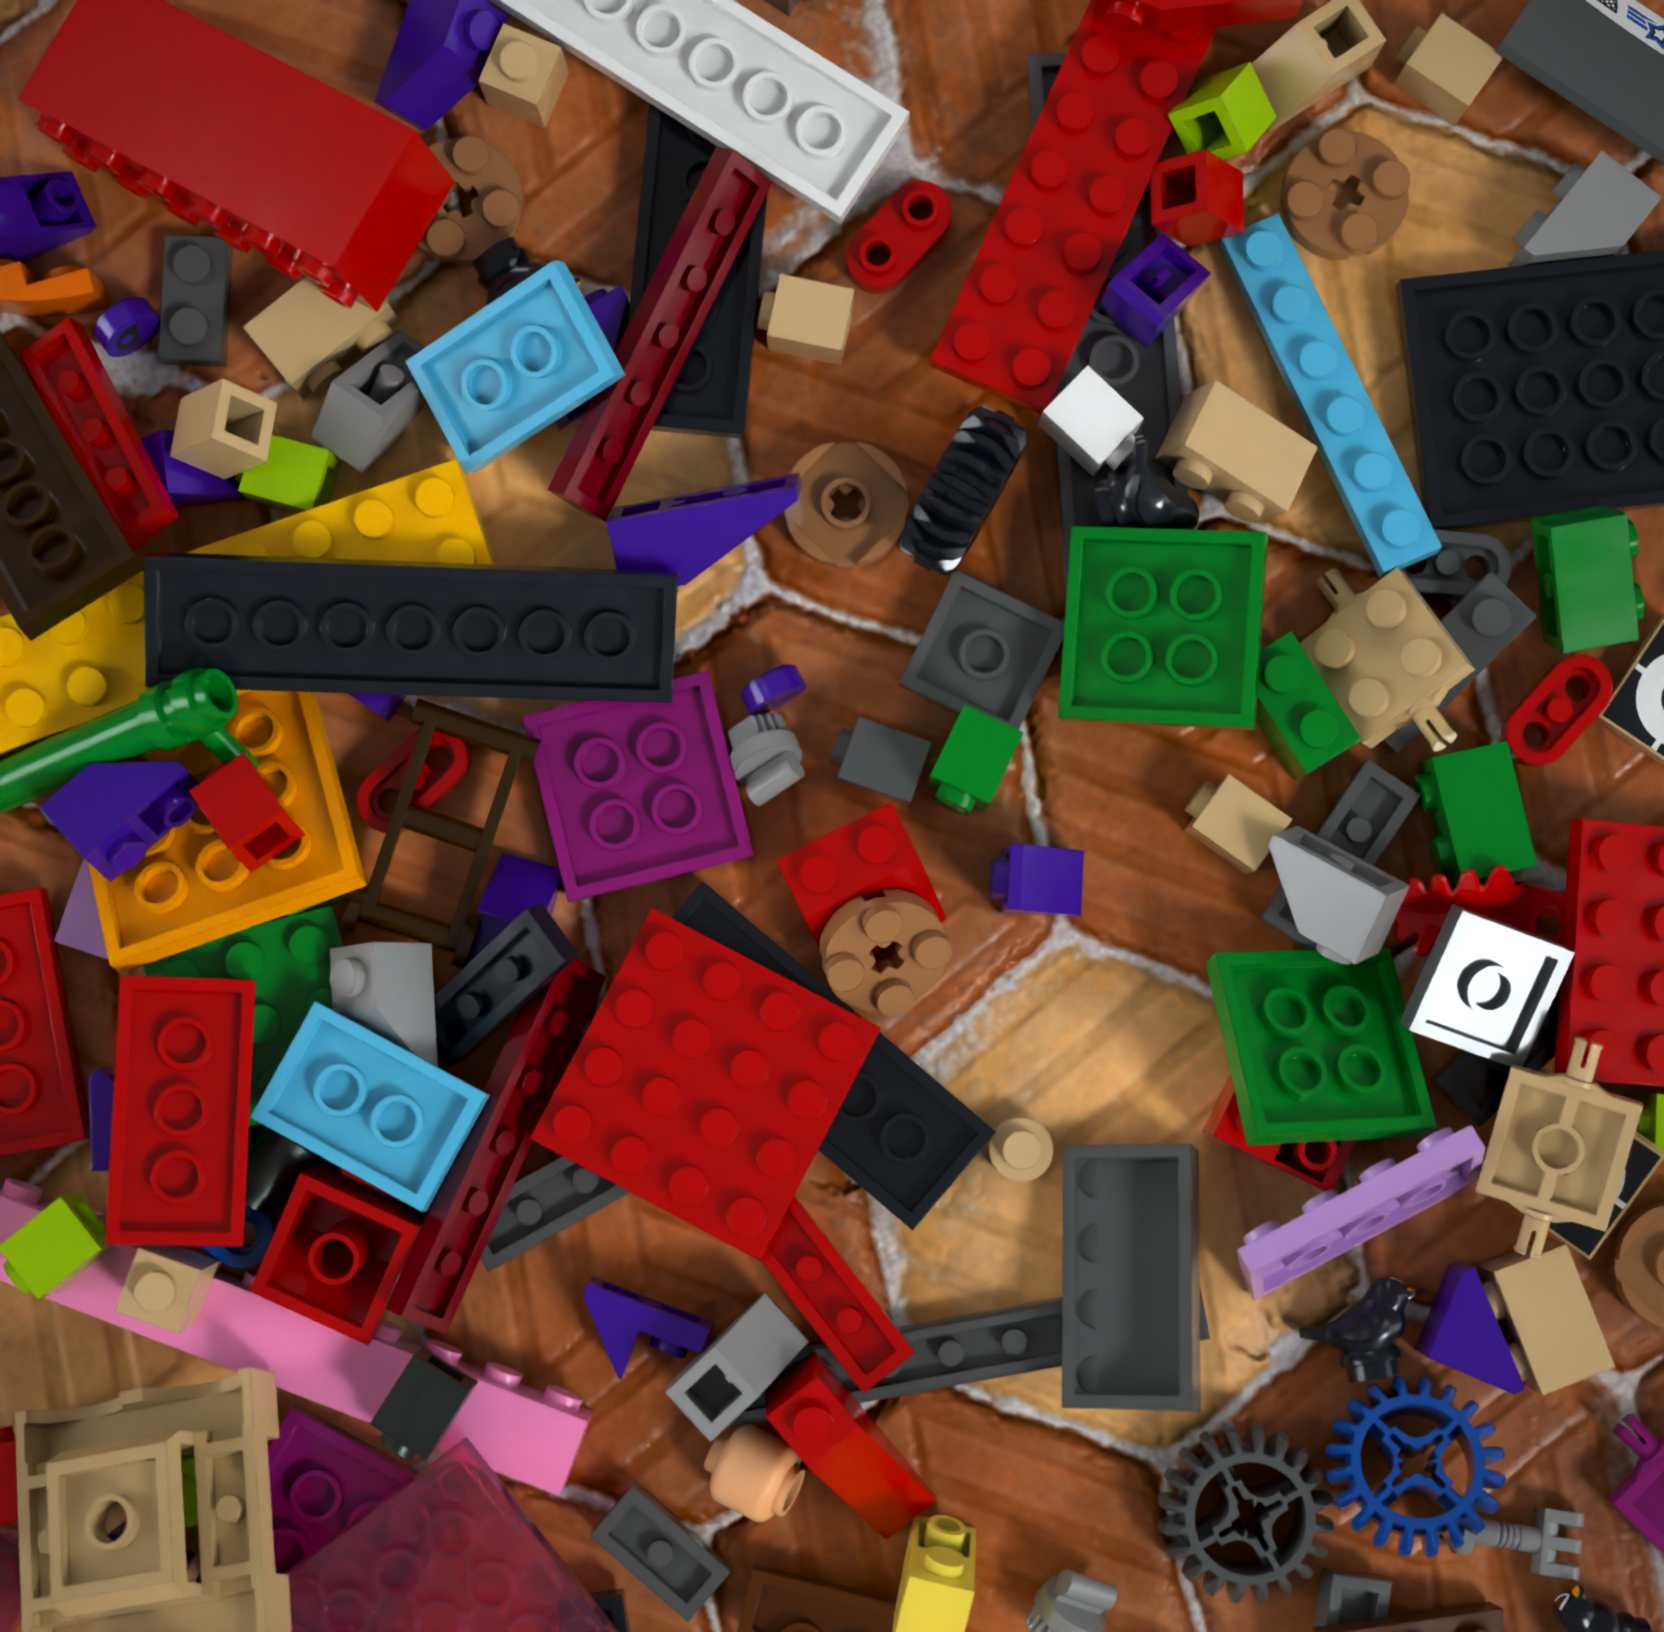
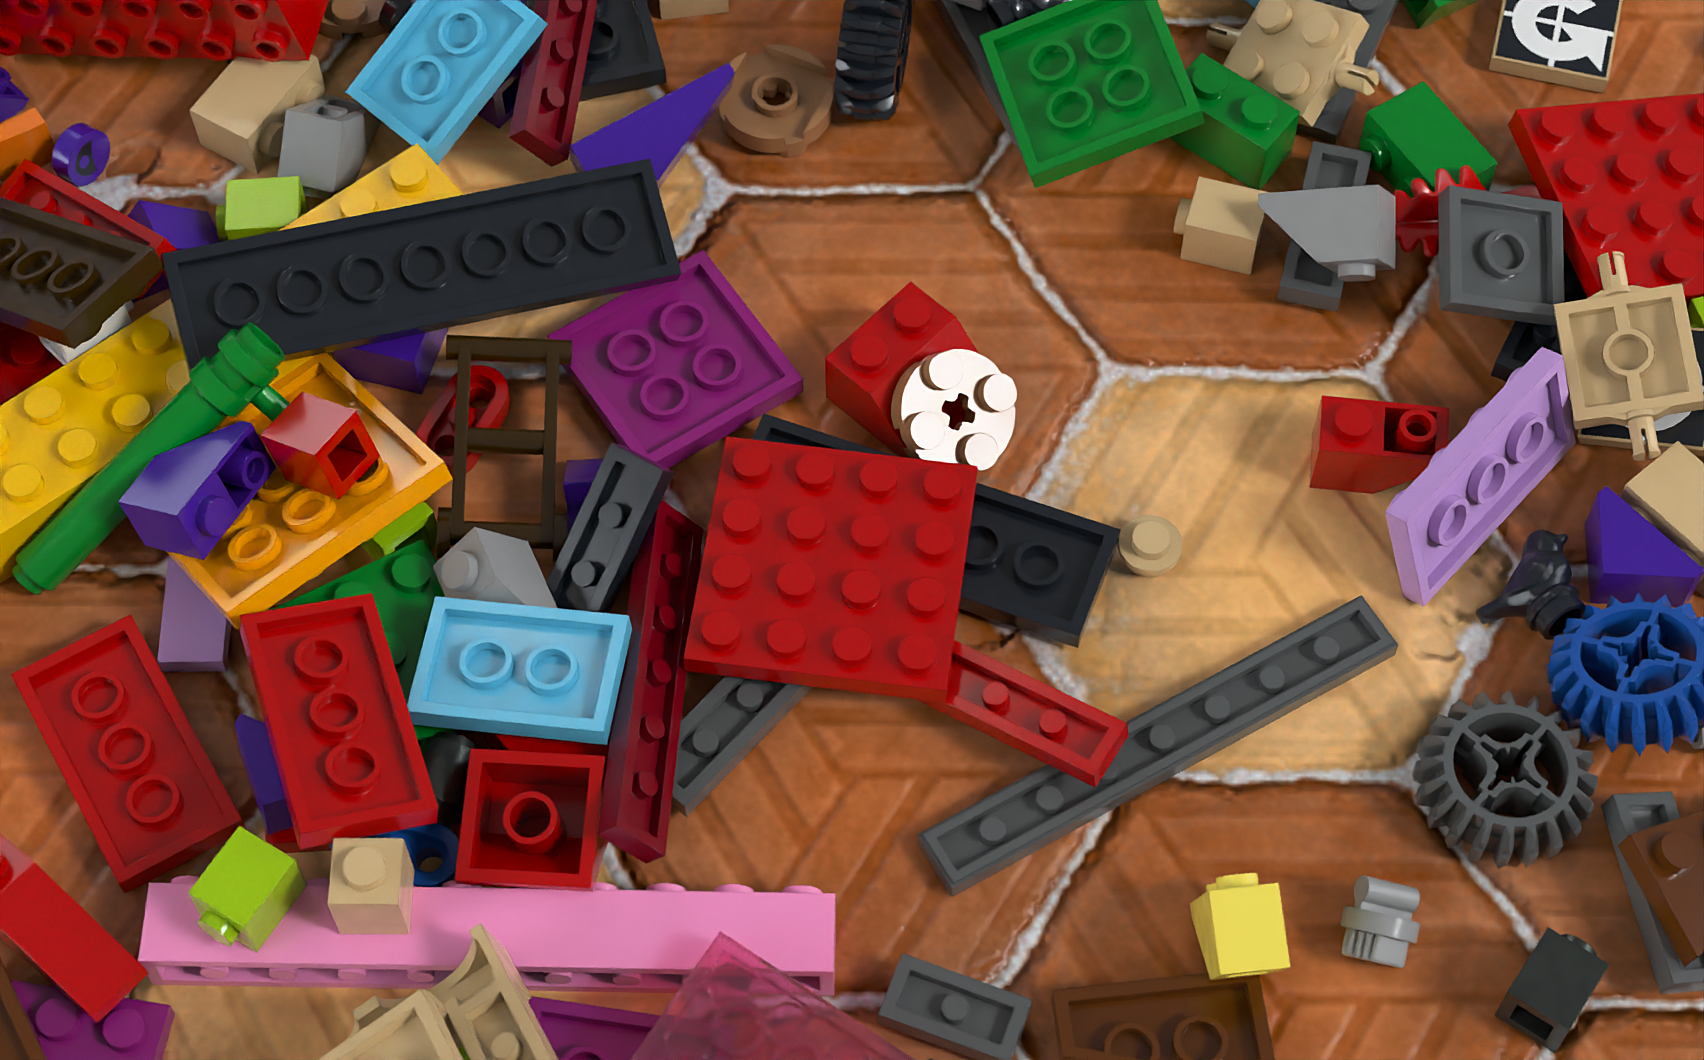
camera: 20 degrees left, 25 degrees down
dark grey plate [158,235,233,367] -> none
tan brick [170,378,277,479] -> none
pearl dark grey brick [370,1346,478,1460] -> none
dark purple slope [583,1276,713,1379] -> none
light grey slope [665,1292,809,1442] -> none
light nougat head [704,1424,805,1523] -> none
light grey piece [727,712,805,806] -> none
dark purple tile [740,664,807,716] -> none
red slope [765,1351,937,1540] -> none
dark grey brick [830,717,932,807] -> none
dark grey plate [899,570,1065,730] -> none
green brick [926,704,1024,816] -> none
dark purple slope [989,843,1084,917] -> none
dark grey slope [1062,1144,1201,1412] -> none
green plate [1206,948,1437,1146] -> none
red plate [1501,655,1613,767] -> none

